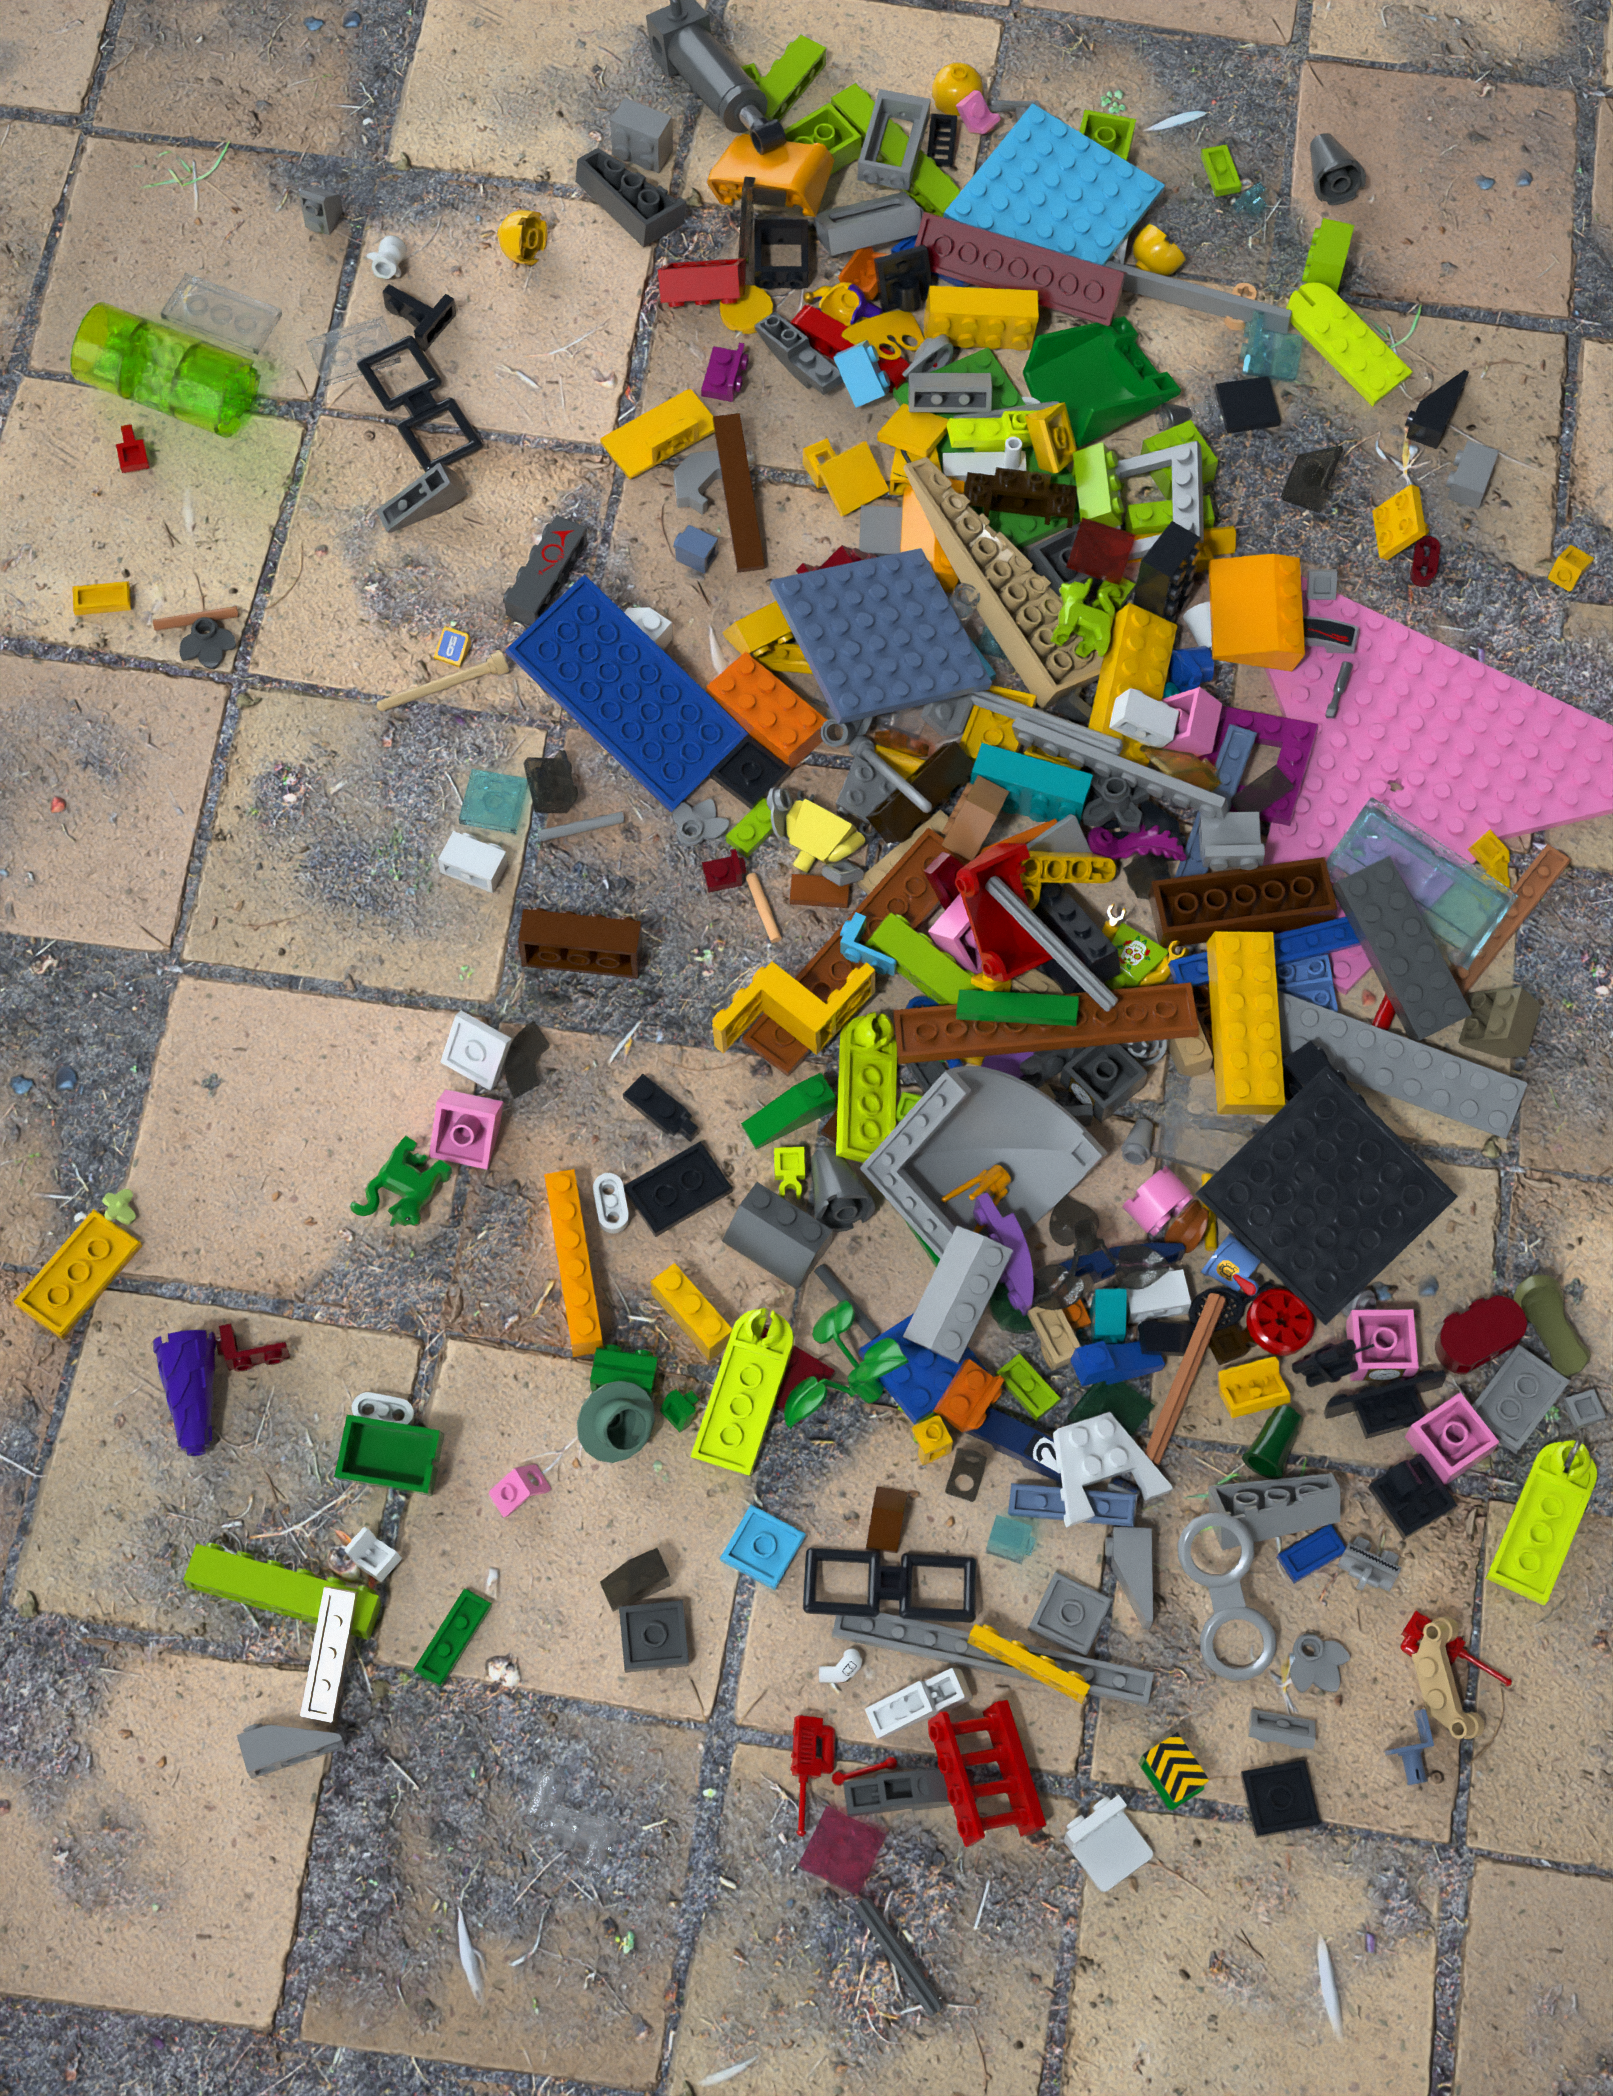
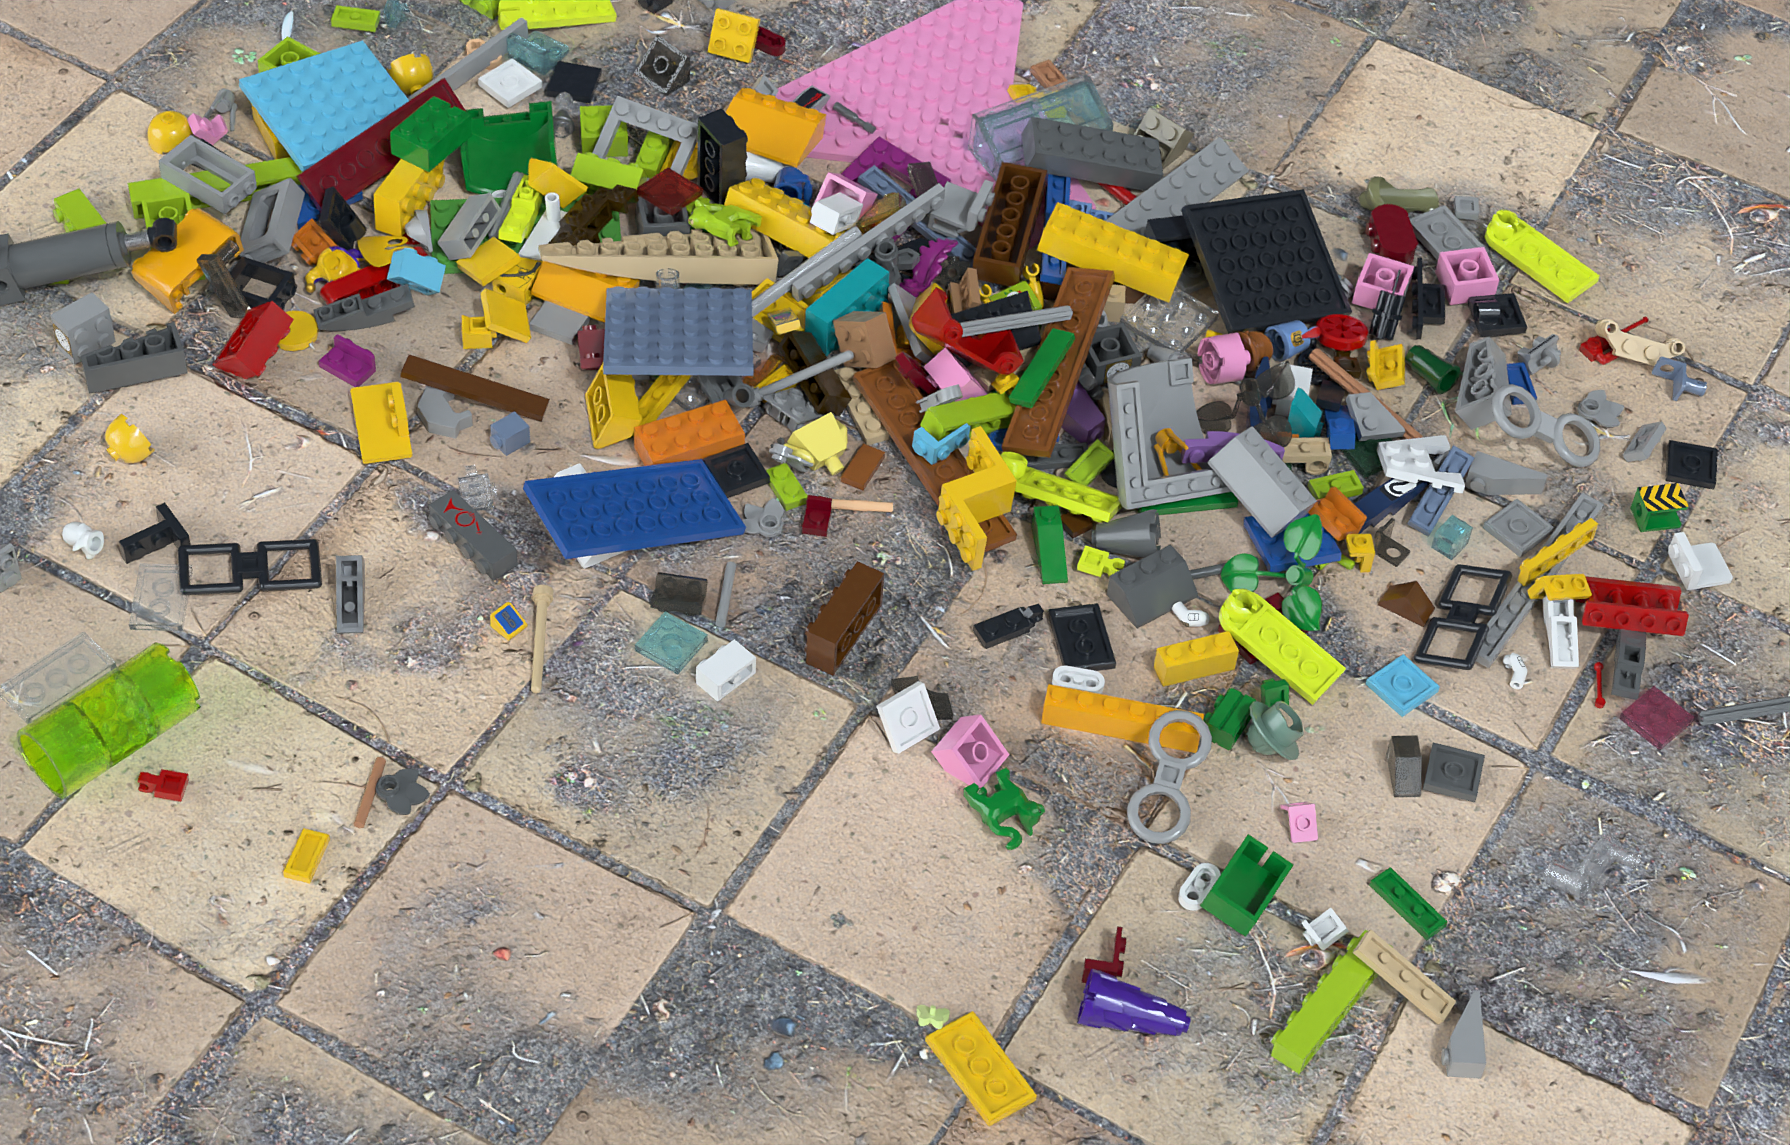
camera: 70 degrees left, 15 degrees down
red piece [790,1715,836,1837] -> none
light grey tile [822,860,863,886] -> none
none -> green piece [390,96,472,172]
none -> clear brick [458,465,497,511]
none -> white plate [478,58,542,108]
none -> yellow tile [767,307,801,334]
none -> light grey piece [916,385,963,413]
none -> medium nougat slope [946,268,981,314]
none -> light grey bar [1127,710,1212,844]
none -> white arm [1172,602,1210,627]
none -> light grey wing [1345,392,1405,441]
none -> yellow bracket [1527,574,1592,601]

